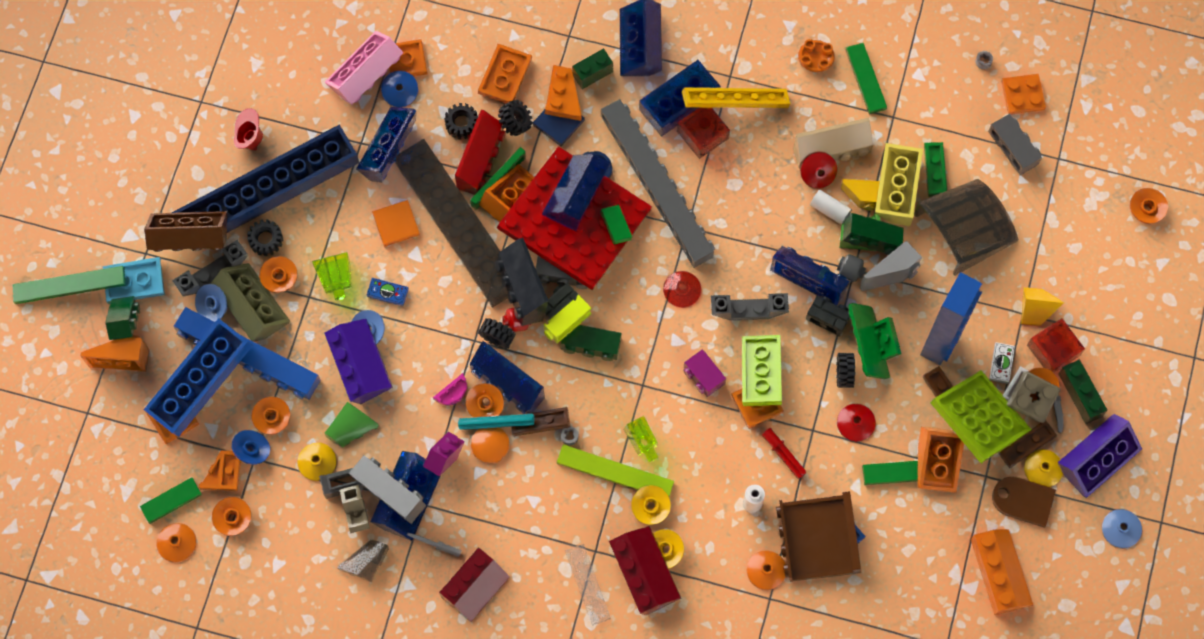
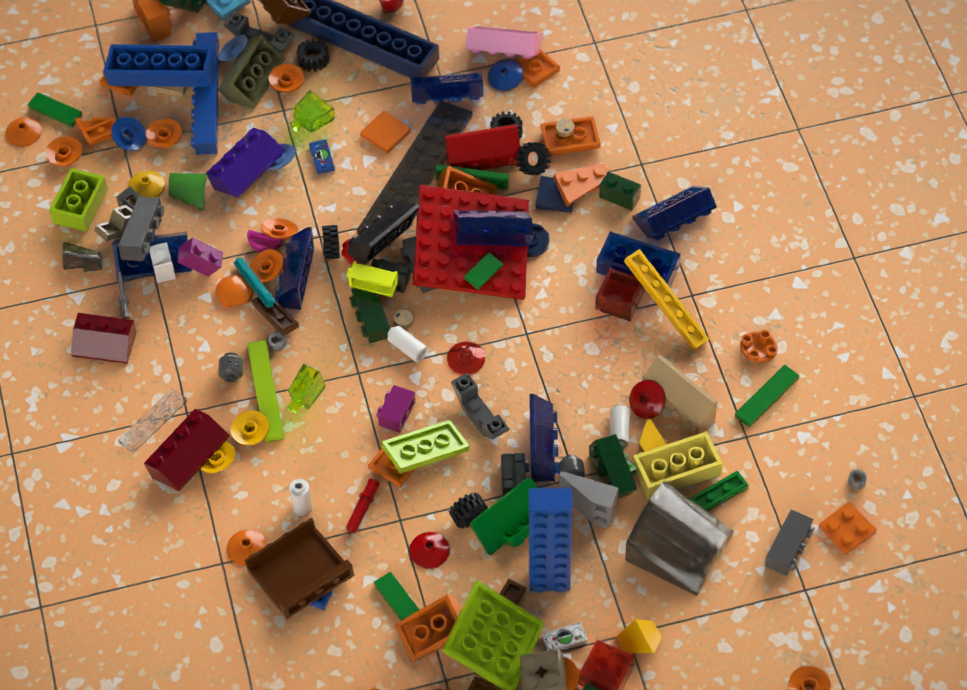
camera: 60 degrees right, 15 degrees down
dark grey brick [601,99,715,268] -> none
none -> lime brick [49,168,108,232]
none -> white slope [149,242,176,283]
none -> dark grey head [218,353,243,383]
none -> orange dish [261,218,298,239]
none -> white brick [387,326,428,363]
none -> tan tile [394,309,413,329]
none -> tan tile [556,119,574,137]

